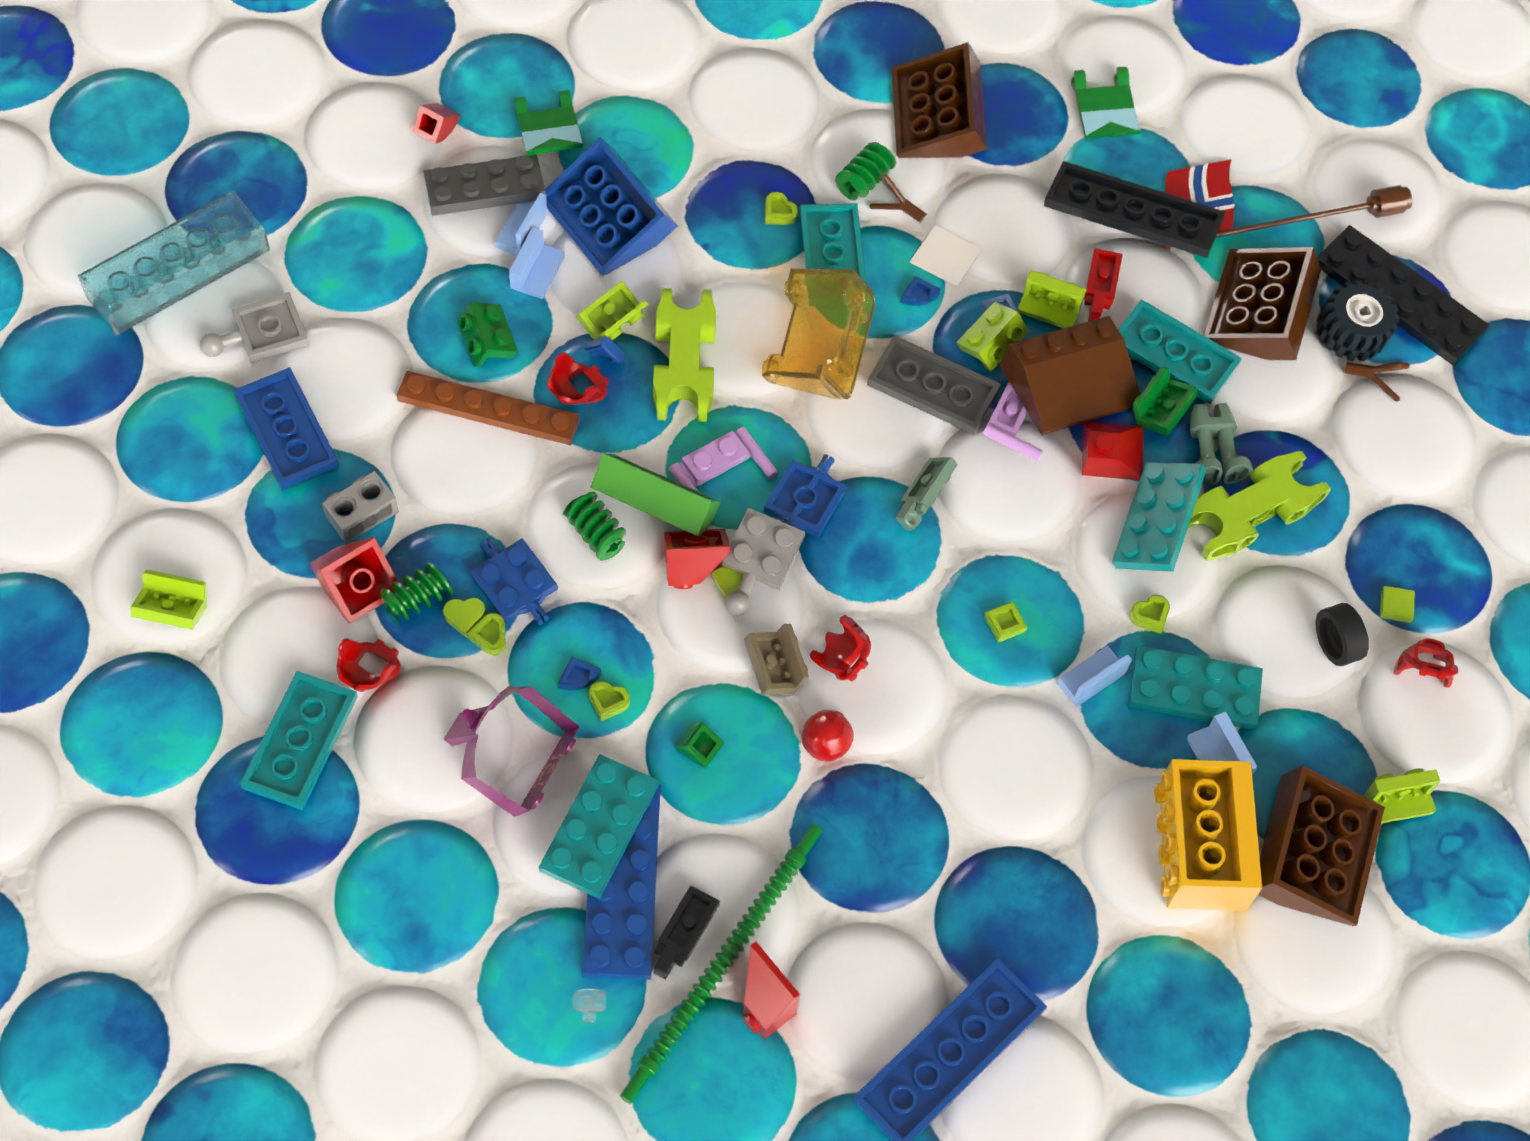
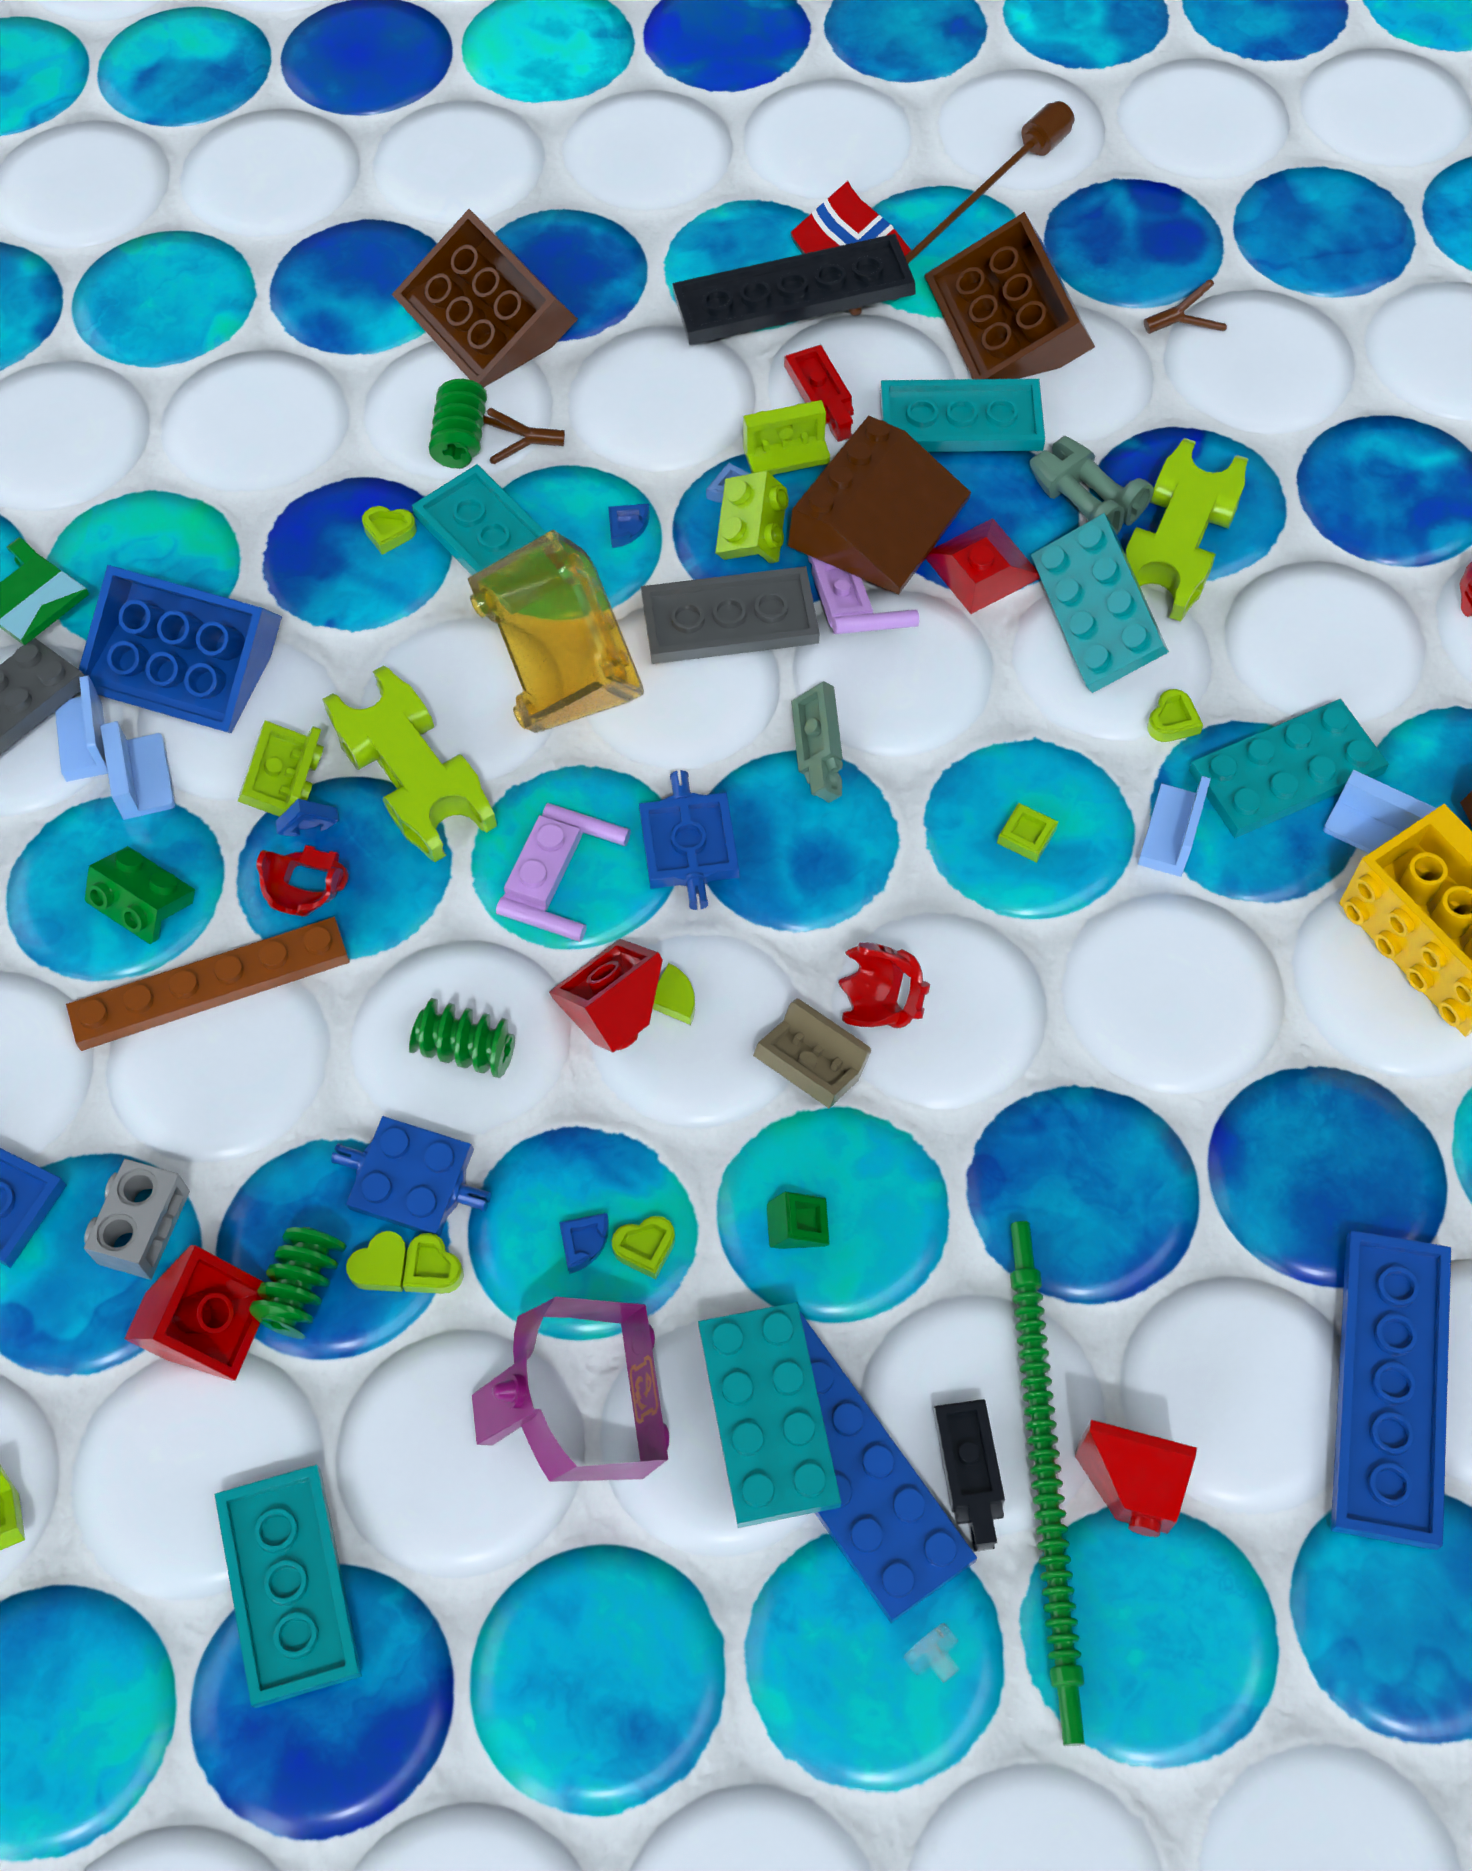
camera: 30 degrees left, 0 degrees up
red helmet [337,638,401,692] -> none
bright green brick [590,453,721,536] -> none
light grey plate [722,508,805,616] -> none
red piece [801,710,854,762] -> none
white sticker [909,225,983,287] -> none
green flag [1071,67,1140,139] -> none
green bracket [1133,366,1198,436] -> none
black tyre [1315,603,1369,666] -> none
black wheel [1316,280,1399,361] -> none
black plate [1317,225,1490,366] -> none
lime tile [1380,586,1415,623] -> none

